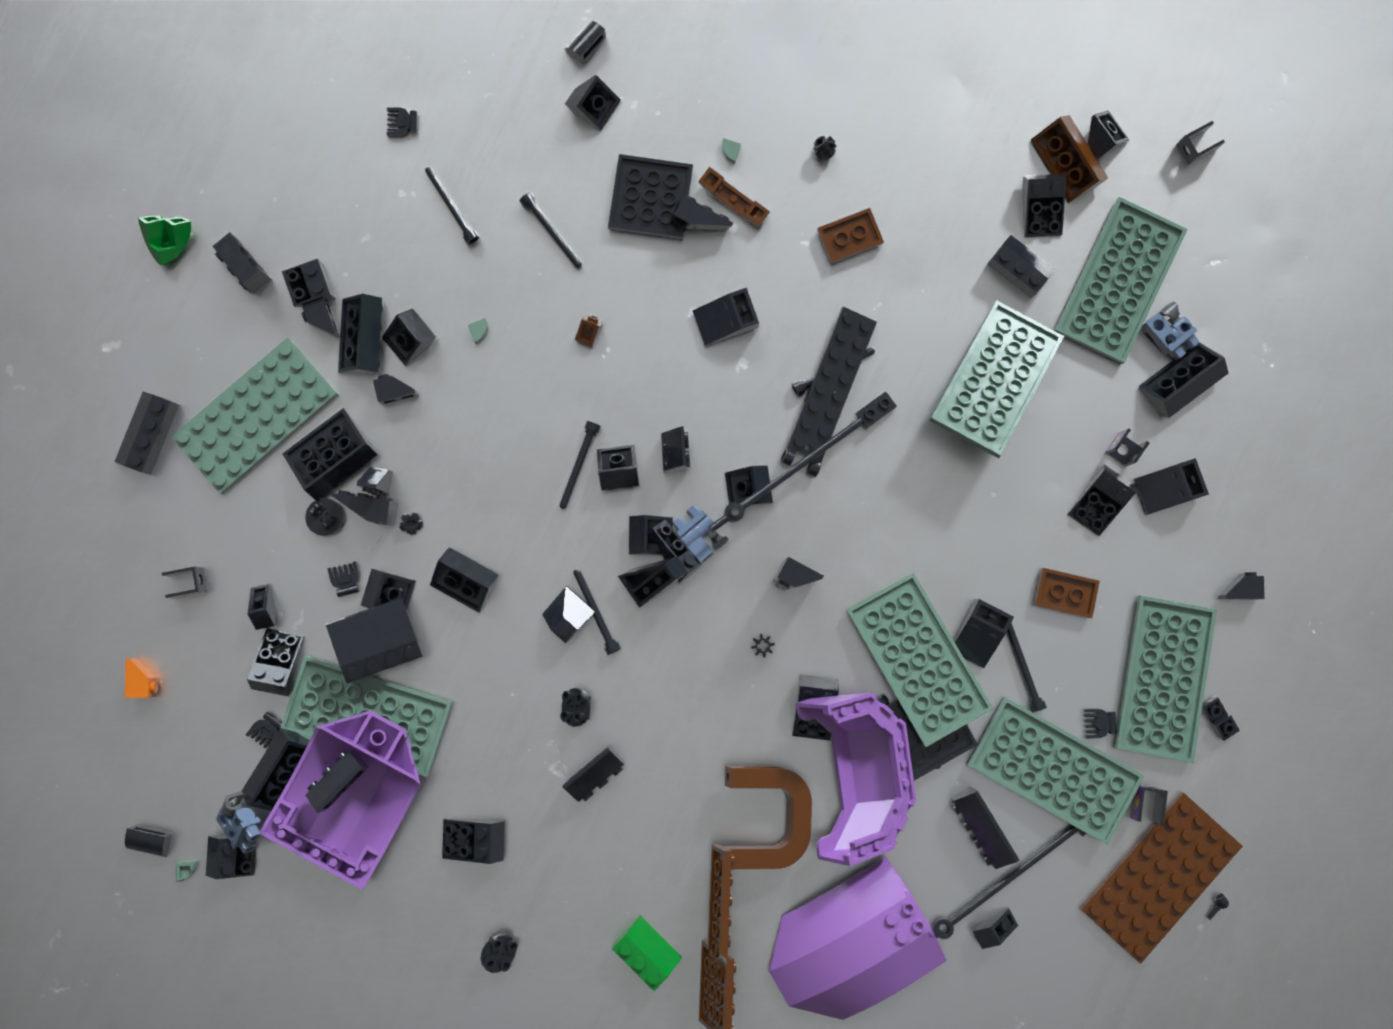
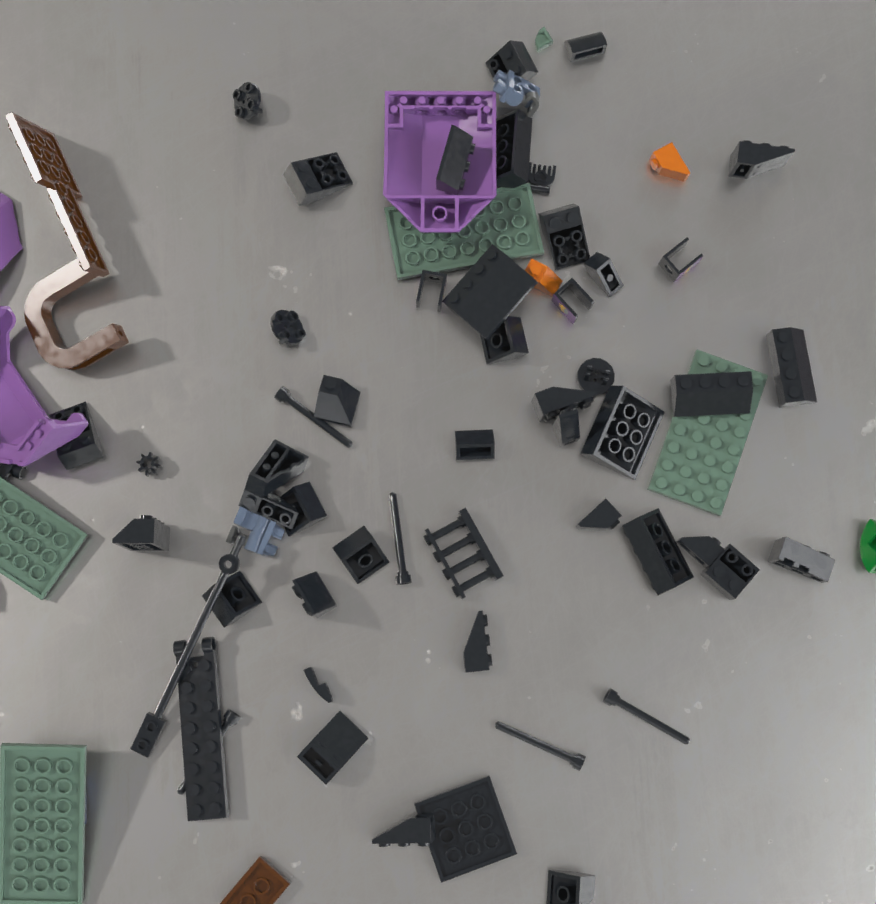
camera: 145 degrees right, 5 degrees down
black piece [327,561,360,597] -> none
black slope [382,308,436,366] -> none
black piece [386,107,417,136] -> none
black plant [399,512,423,535] -> none
black slope [430,547,499,613] -> none
sand green tile [468,318,487,344] -> none
black slope [562,745,625,802] -> none
reddish brown bracket [575,315,603,347] -> none
green slope [612,915,682,991] -> none
reddish brown slope [698,167,770,227] -> none
none -> black slope [304,667,333,703]
none -> black piece [416,270,447,312]
none -> black fence [423,508,503,599]
none -> black brick [455,429,495,460]
none -> black slope [463,610,492,673]
none -> orange slope [525,258,563,297]
none -> black piece [551,278,594,324]
none -> black slope [670,371,753,417]
none -> black slope [728,140,795,179]

